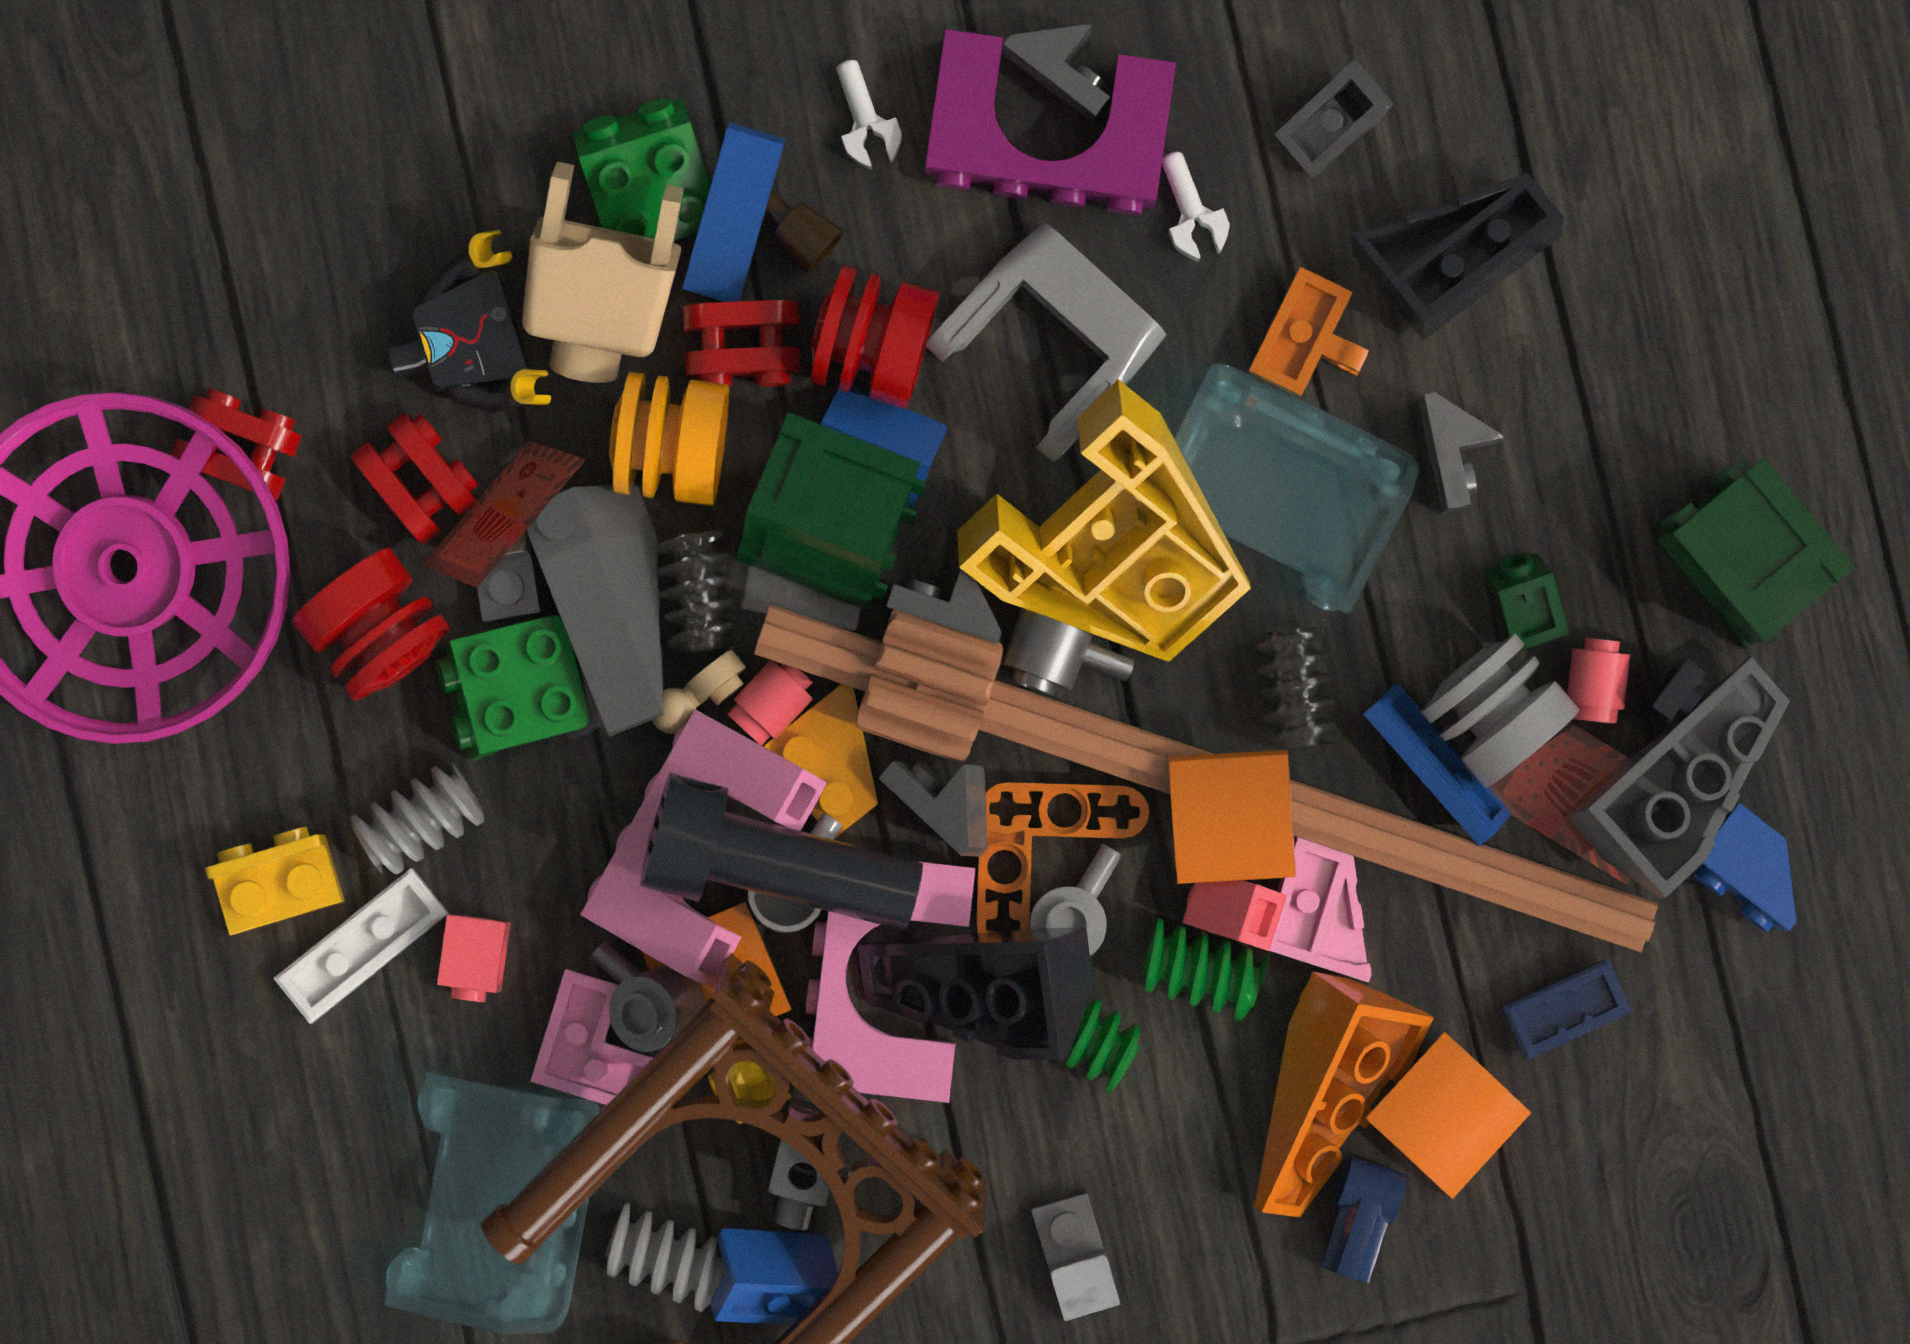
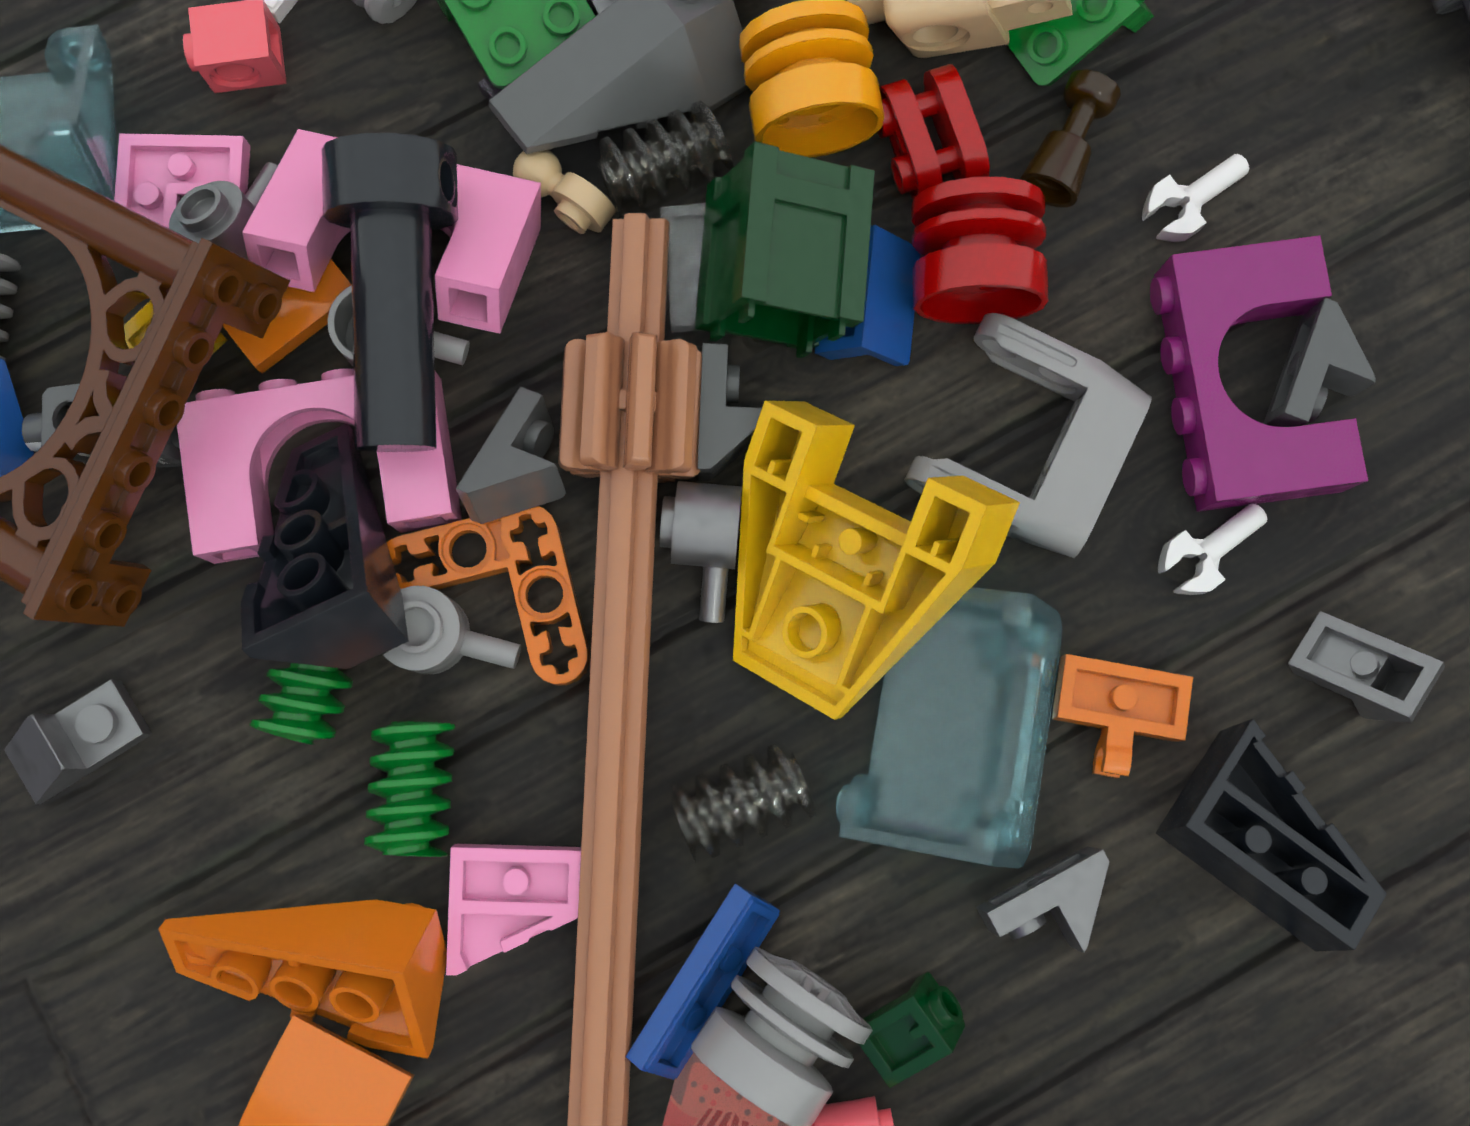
camera: 75 degrees right, 5 degrees down
blue tile [682,122,786,302] -> none
coral brick [728,660,813,746] -> none
light orange wing [763,684,878,839] -> none
orange slope [1169,750,1296,884] -> none
coral brick [1182,880,1287,951] -> none
dark blue piece [1319,1156,1408,1283] -> none

